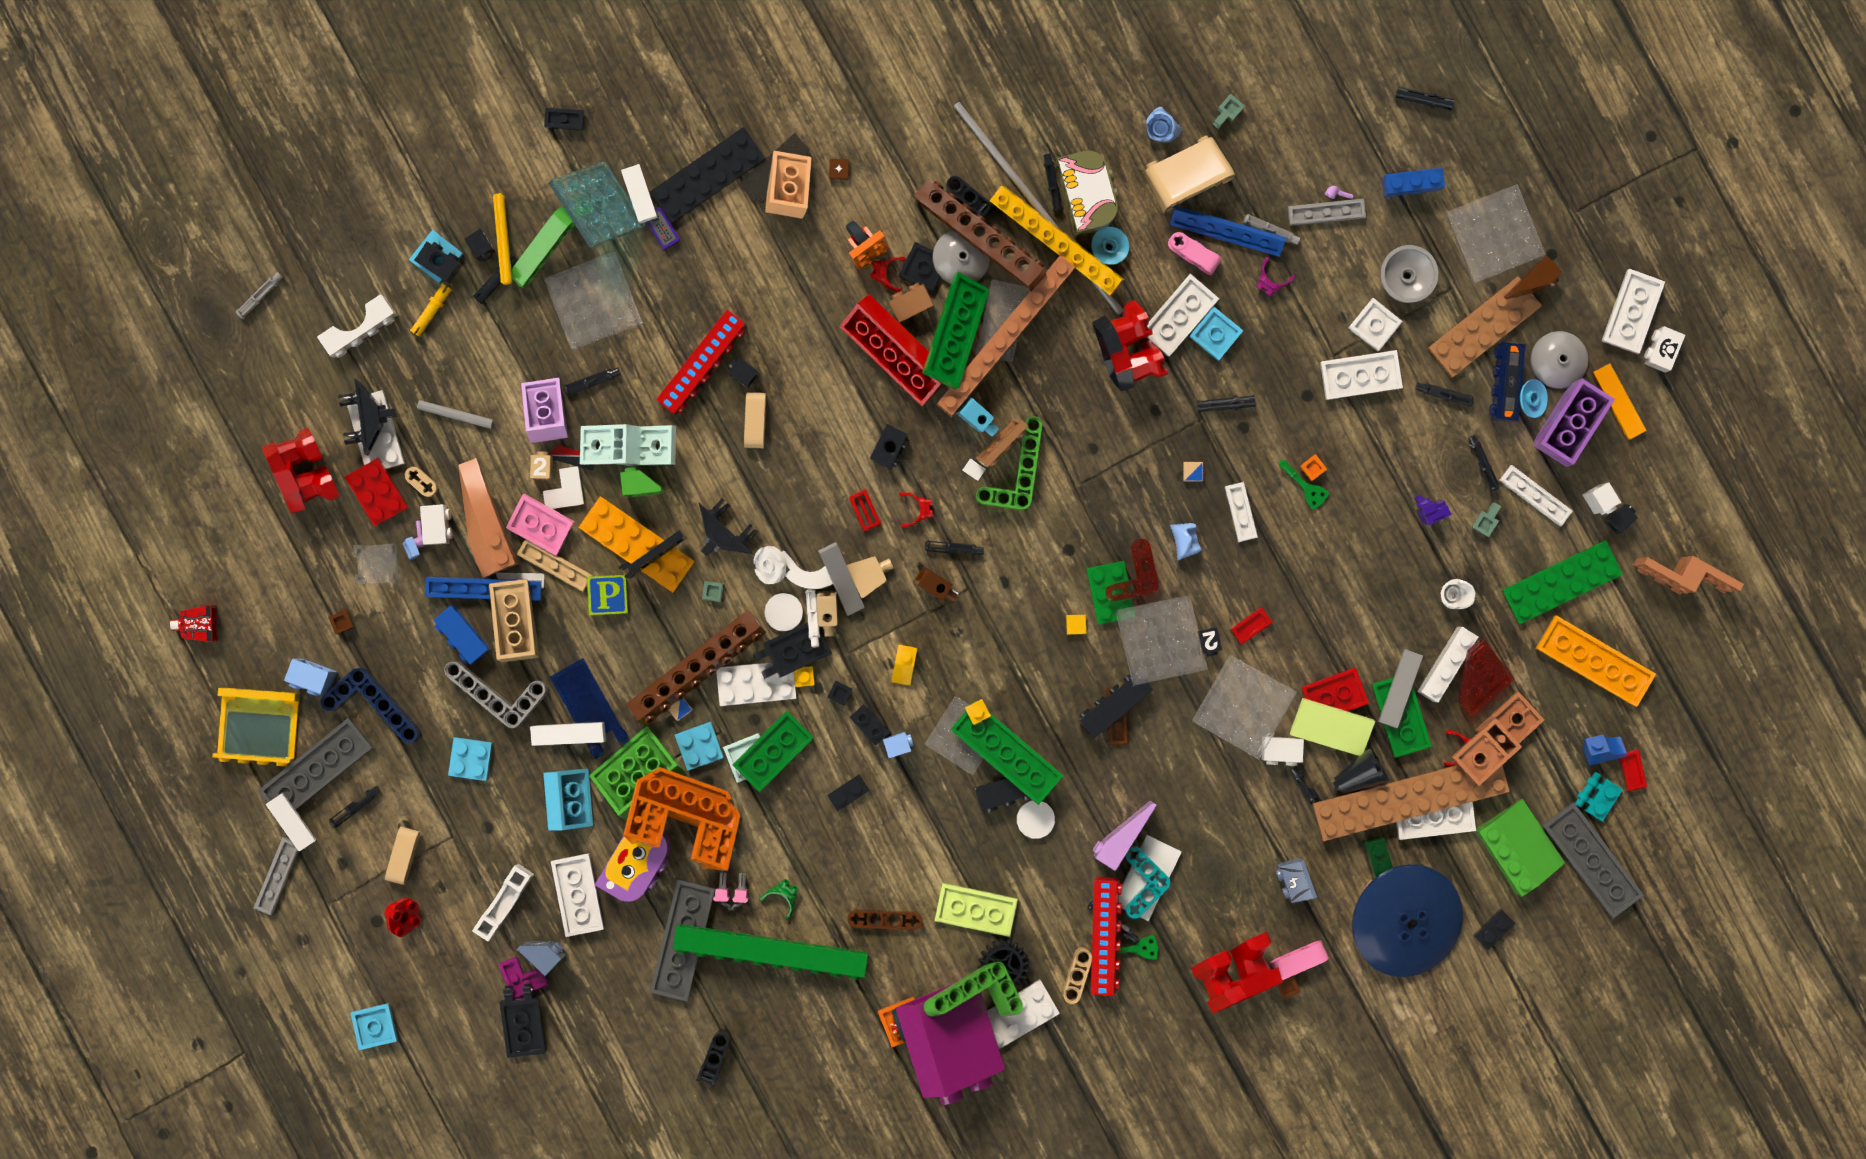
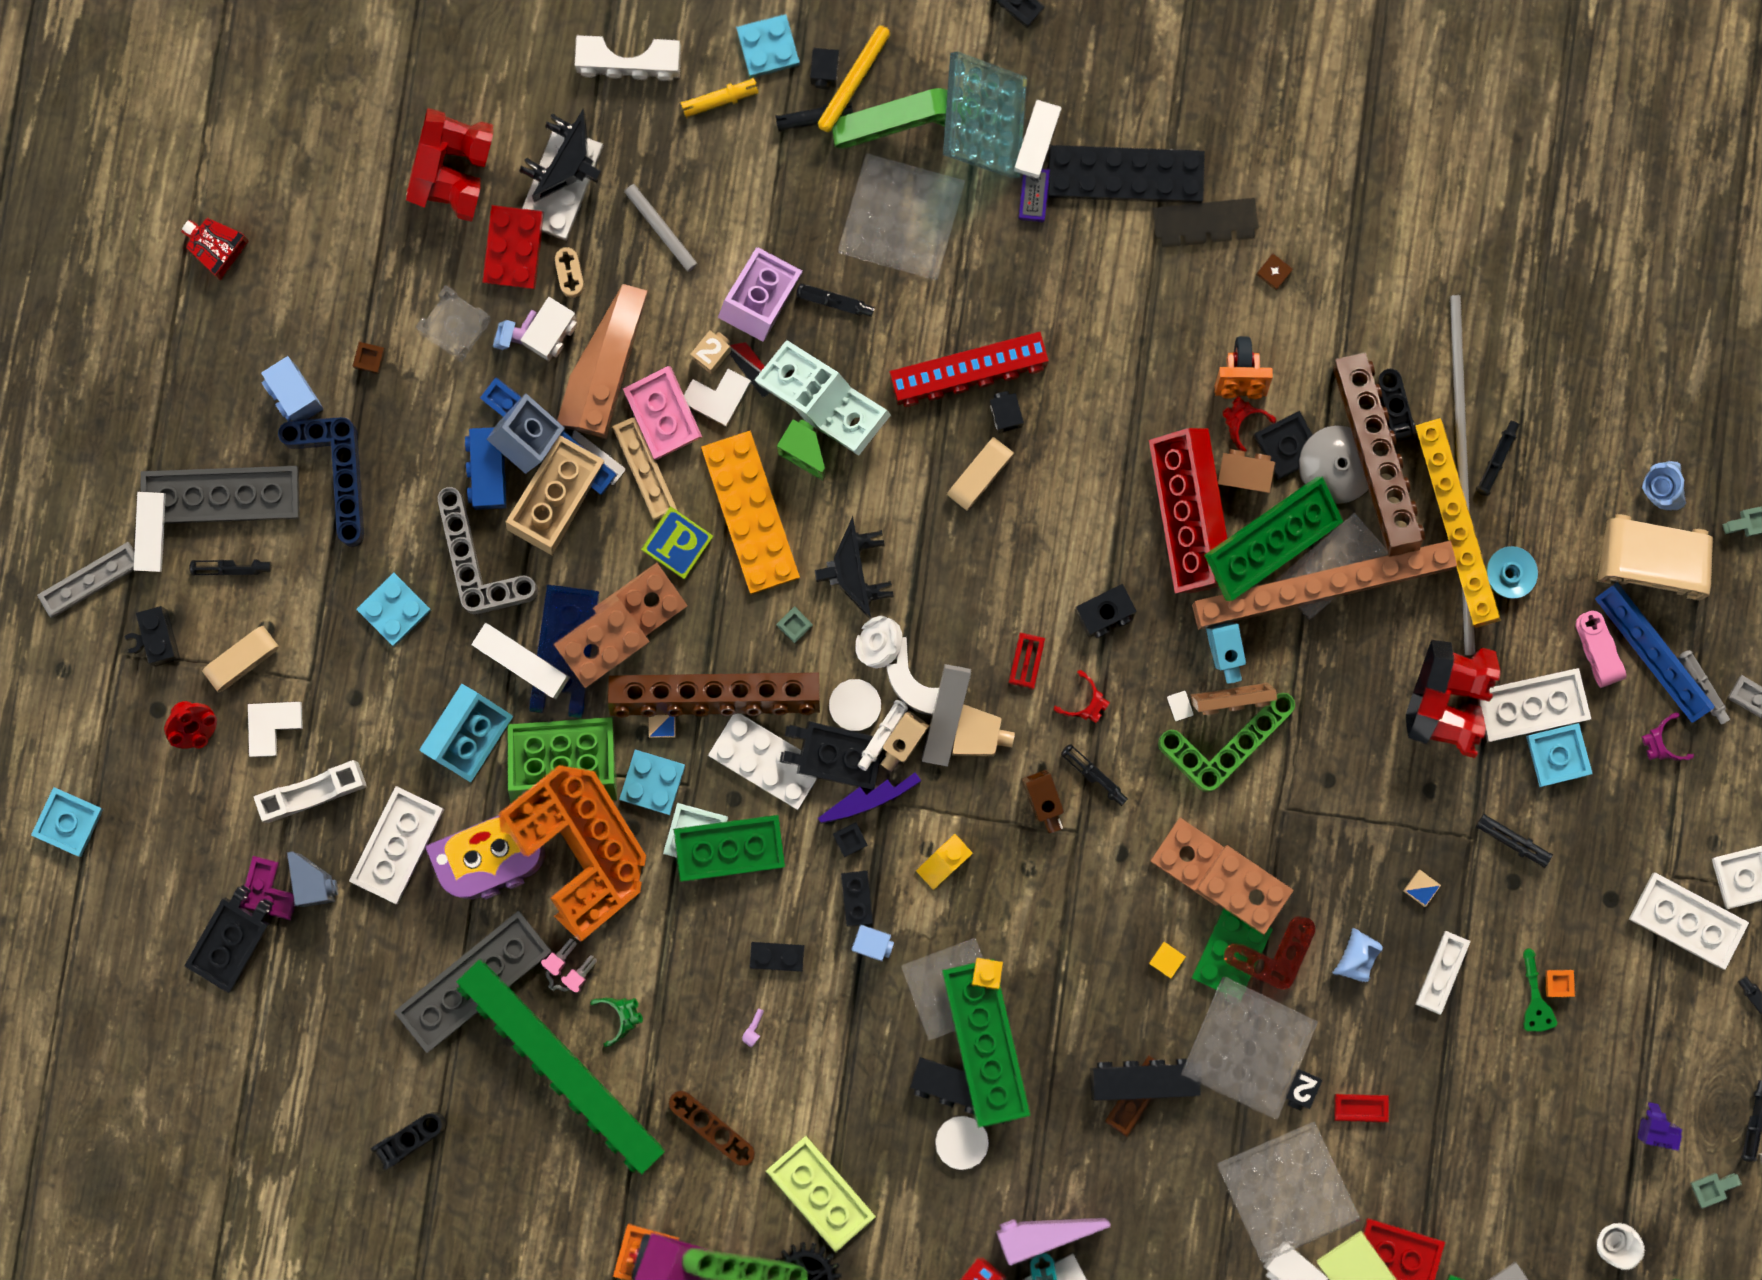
camera: 35 degrees right, 5 degrees down
clear light blue panel [213,688,300,766] -> none
black brick [414,241,462,284] -> none
black tile [619,530,687,579] -> none
light nougat slope [765,151,811,219] -> none
yellow plate [794,666,815,687] -> none
brick [1055,150,1119,239] -> none
none -> black brick [124,606,181,667]
none -> white tile [248,702,303,757]
none -> sand blue slope [486,393,565,474]
none -> nougat bracket [554,563,688,688]
none -> lavender hand [742,1009,764,1047]
none -> dark purple slope [818,773,921,824]
none -> nougat bracket [1150,818,1293,935]

